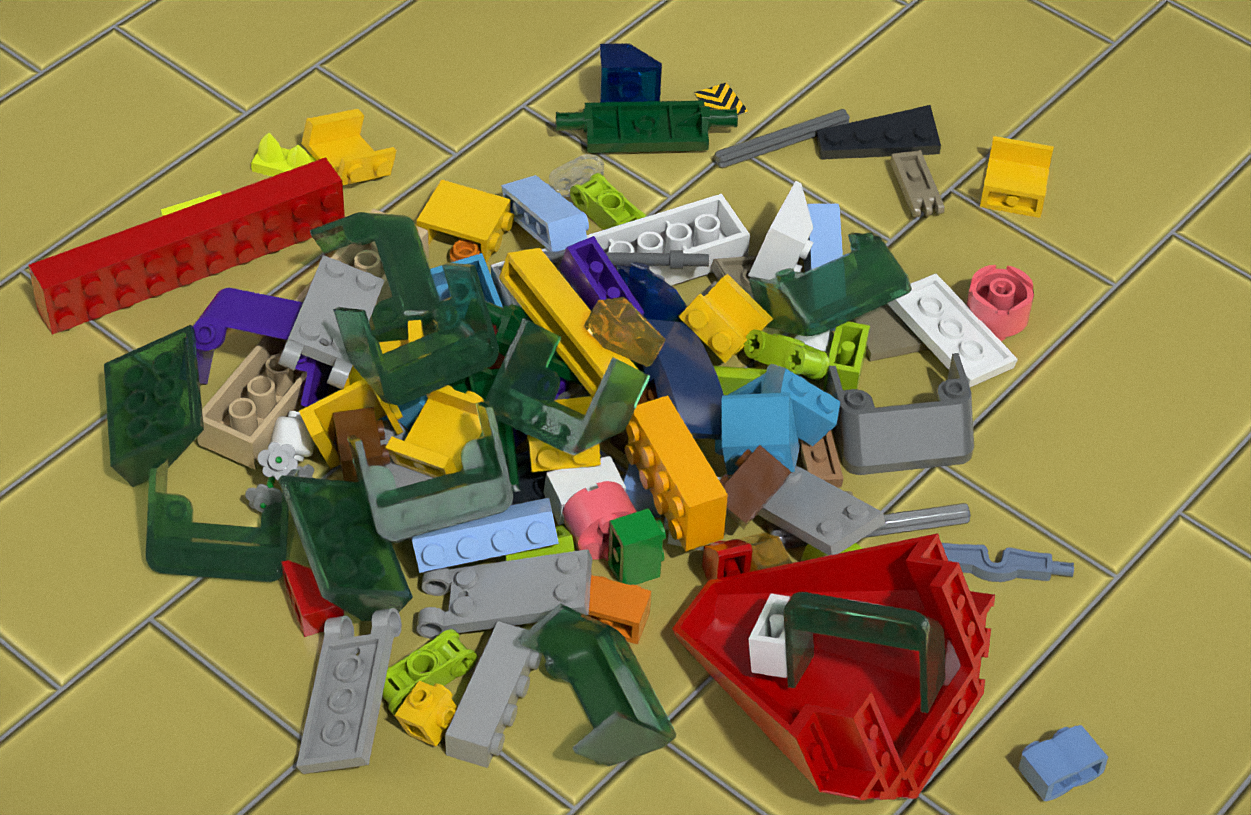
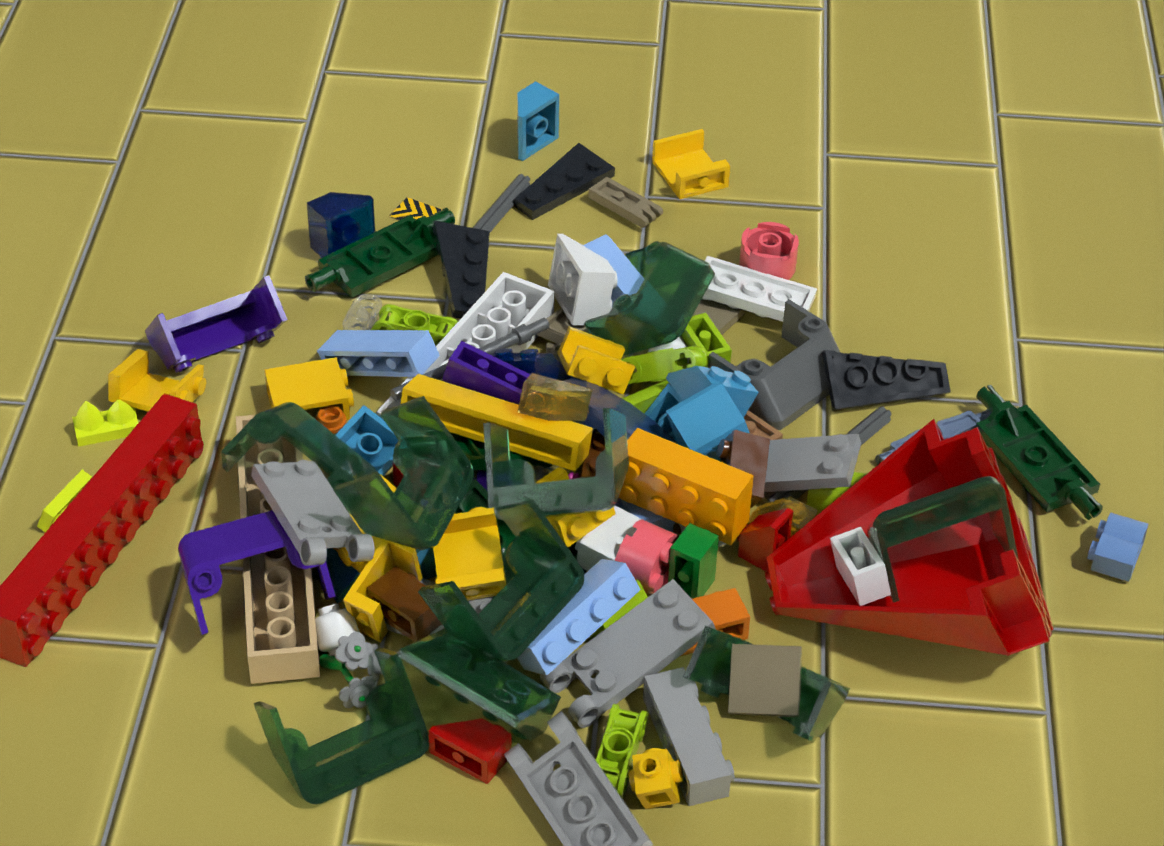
camera: 35 degrees left, 5 degrees down
clear green slope [104,324,204,487] -> none
none -> dark purple windscreen [145,275,288,373]
none -> black wing [432,220,490,319]
none -> dark azure slope [517,81,559,161]
none -> dark tan tile [728,644,802,717]
none -> black wing [822,350,951,411]
none -> dark green plate [975,385,1103,520]

